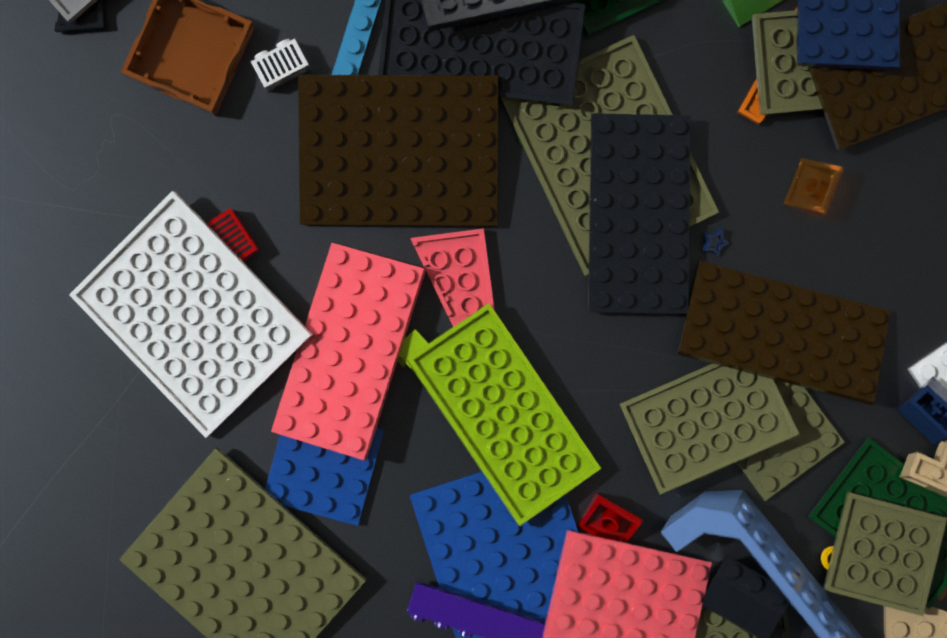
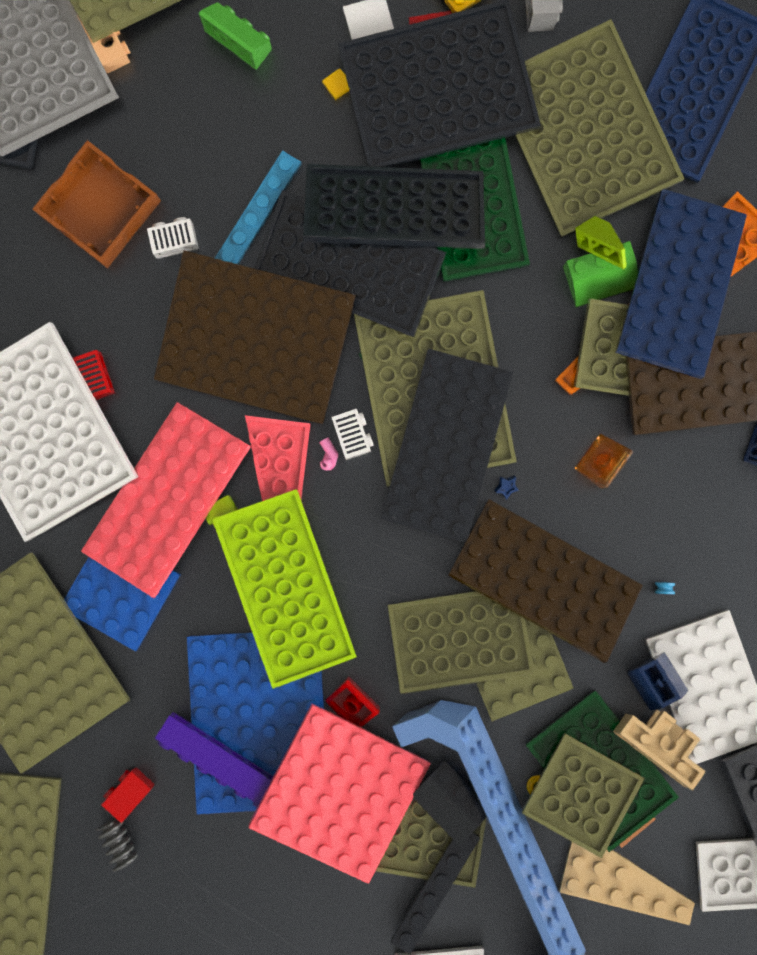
camera: 20 degrees right, 0 degrees up
none -> bright pink arm [320,437,339,471]
none -> white brick [332,409,374,460]
none -> dark azure bush [655,582,675,594]

